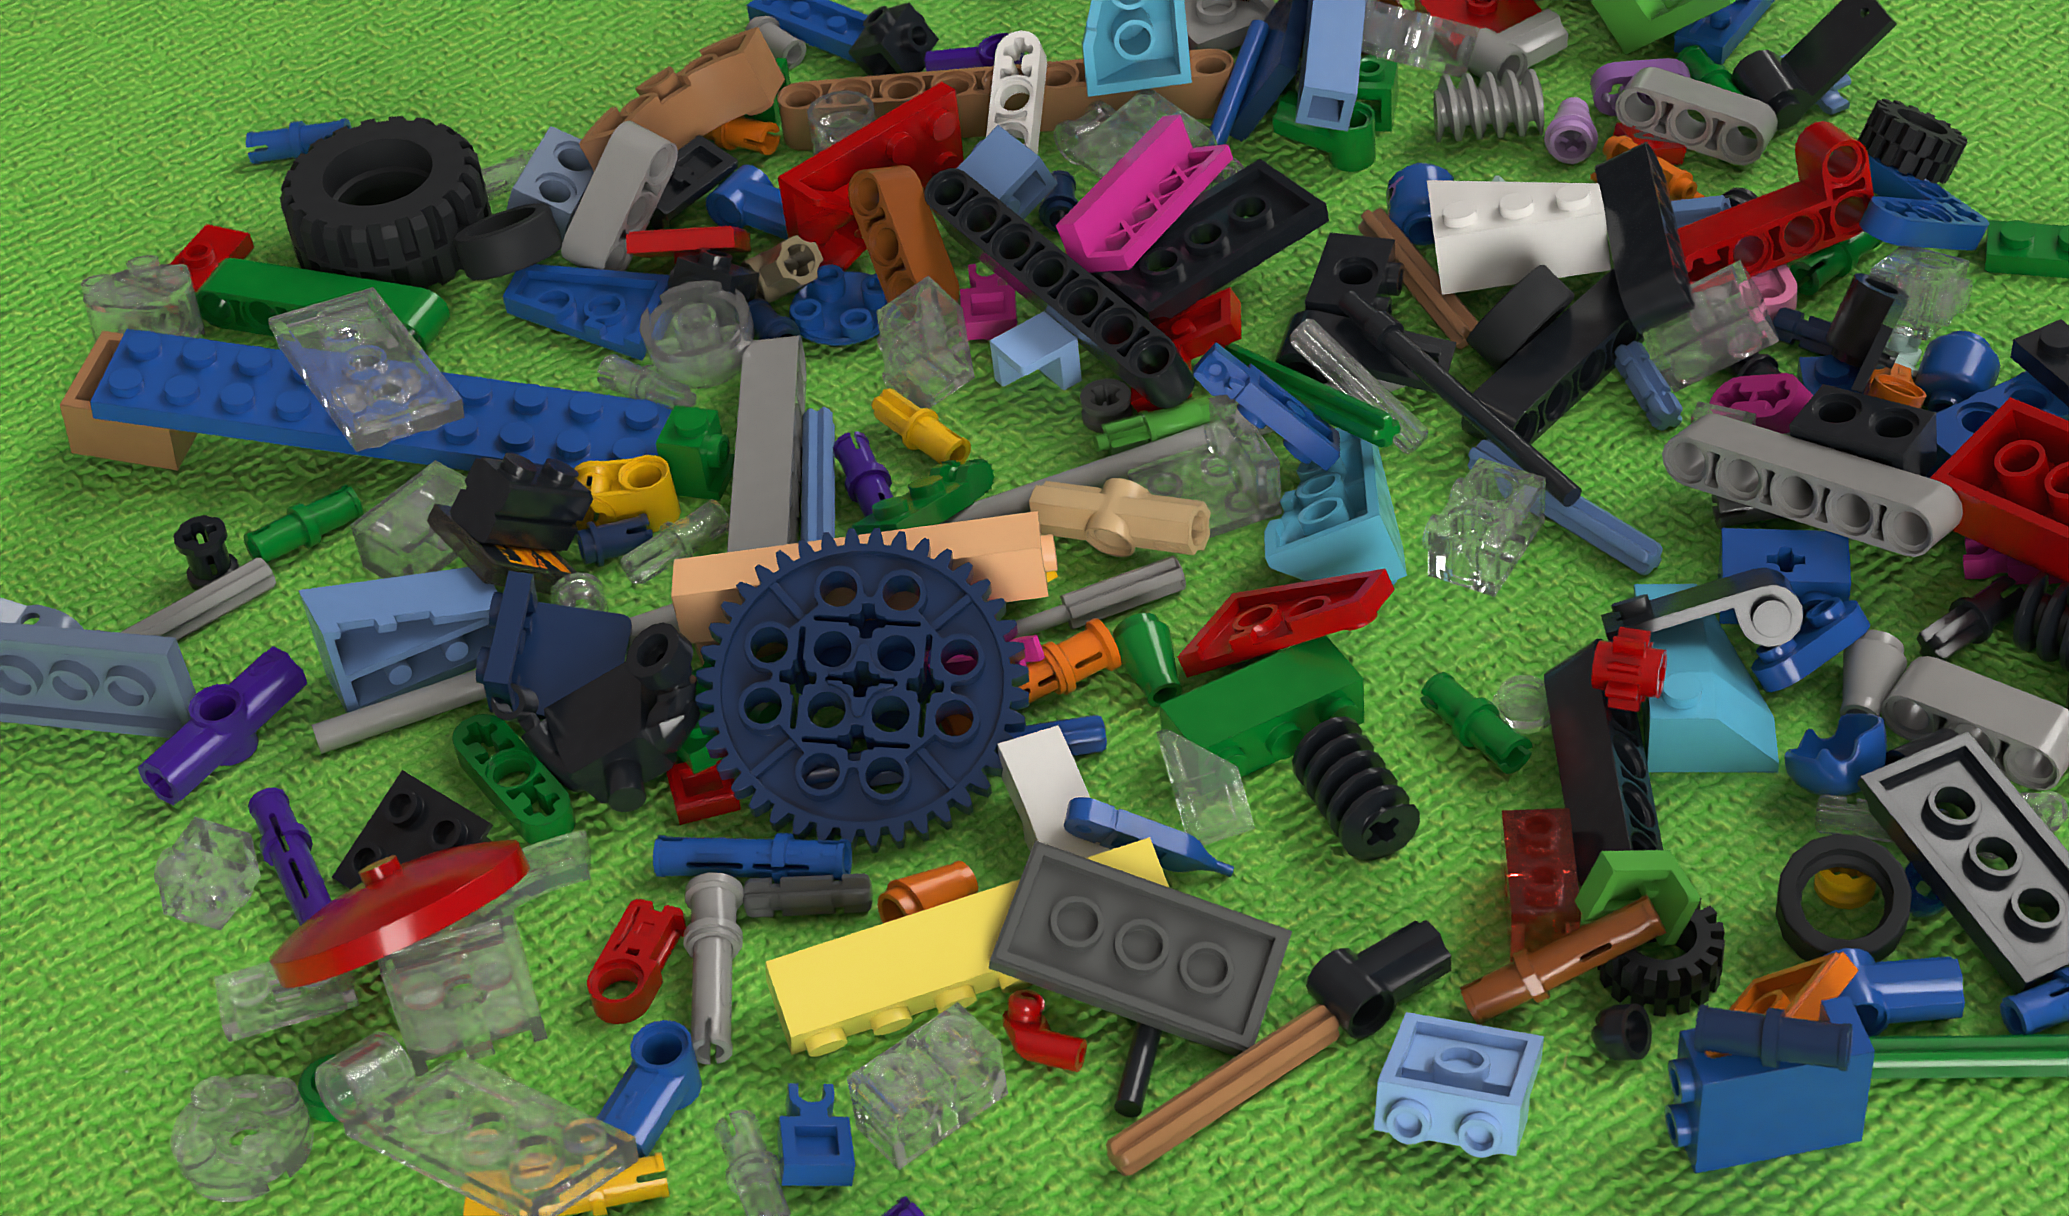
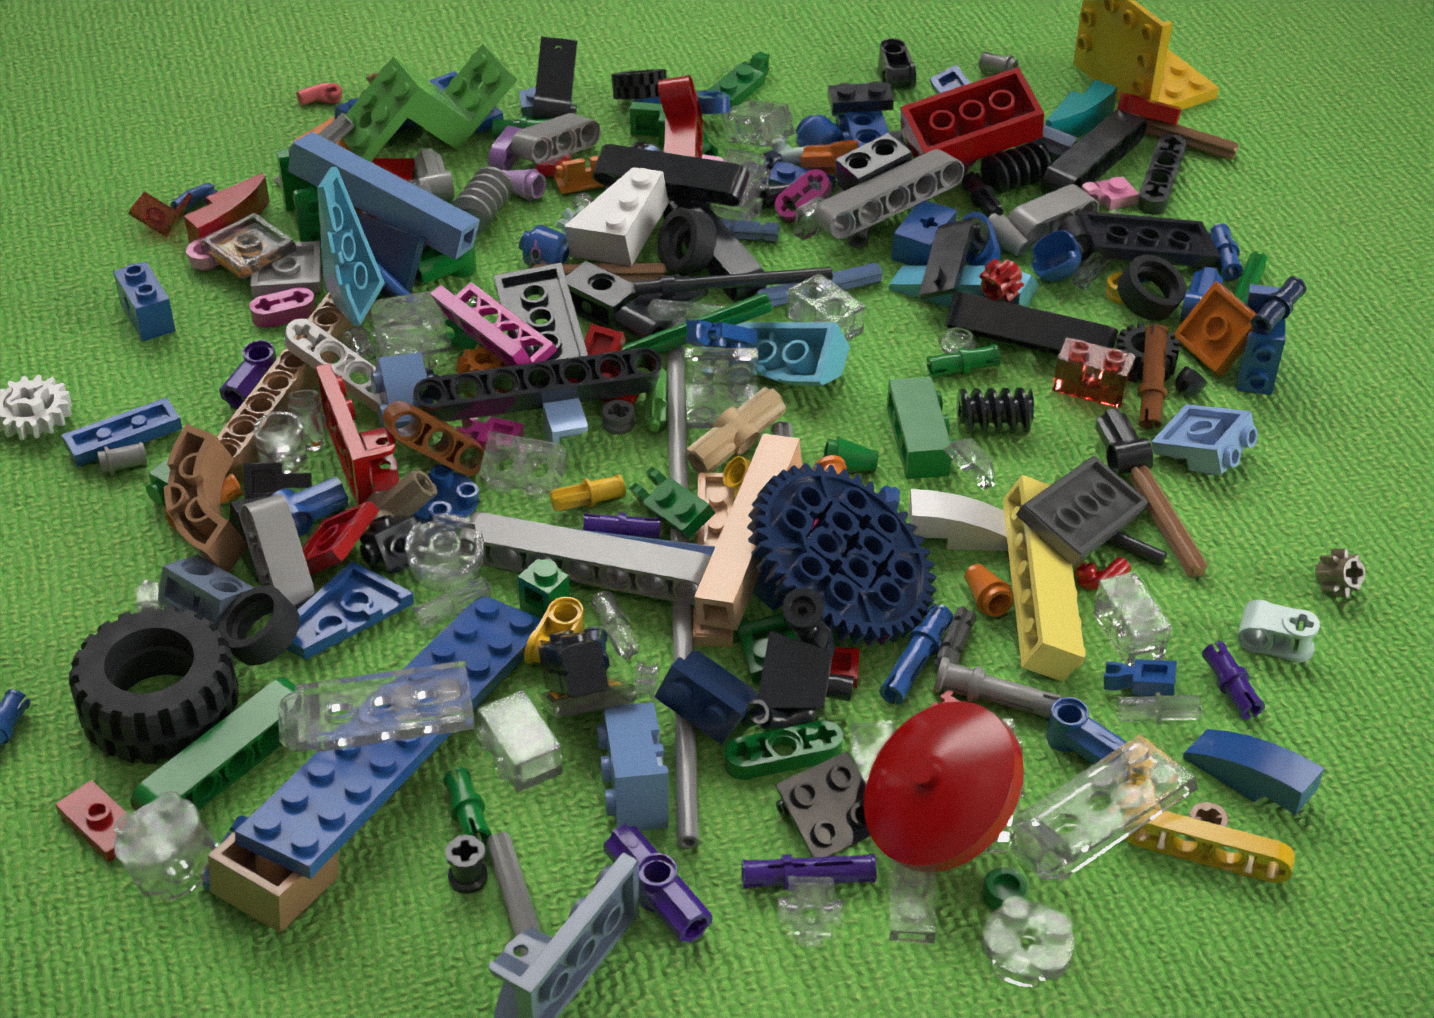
camera: 75 degrees left, 0 degrees up
black brick [848,2,939,76] -> none
blue piece [1063,797,1234,877] -> none
red wing [1177,568,1395,678] -> none
bright green bracket [1574,850,1700,946] -> none
black door [1825,273,1909,394] -> none
none -> black plate [244,462,312,499]

